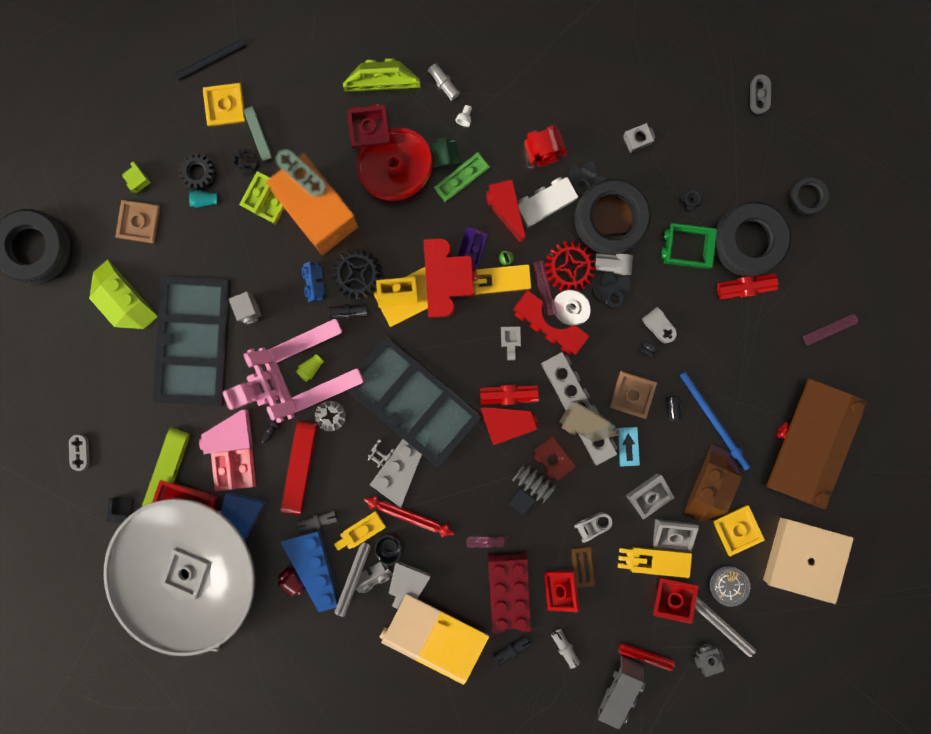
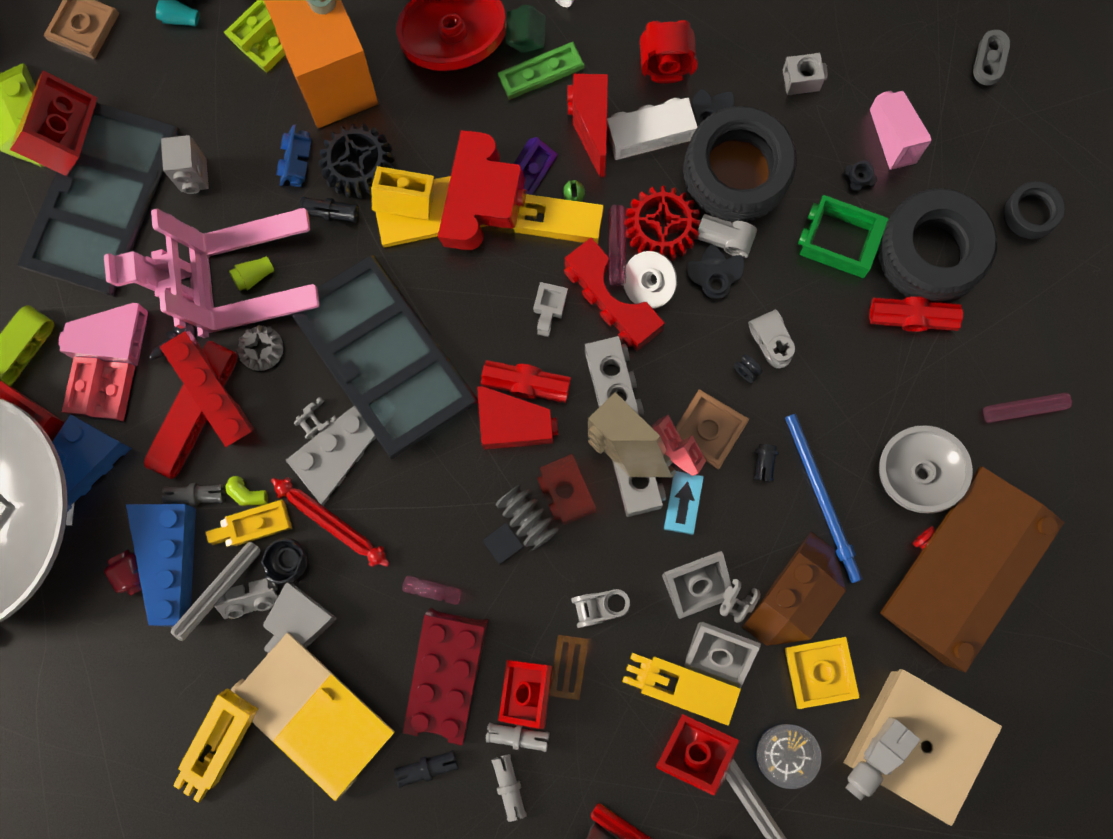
camera: 20 degrees right, 10 degrees down
none -> red slope [10,70,97,176]
none -> red arch [160,331,254,447]
none -> yellow hinge [173,688,258,803]
none -> lime arm [226,476,268,506]
none -> light grey pin [486,723,550,752]
none -> coral slope [652,415,706,476]
none -> light grey piece [720,579,761,623]
none -> light grey piece [845,718,921,800]
none -> bright pink slope [870,91,932,170]
none -> light grey dish [879,426,973,513]

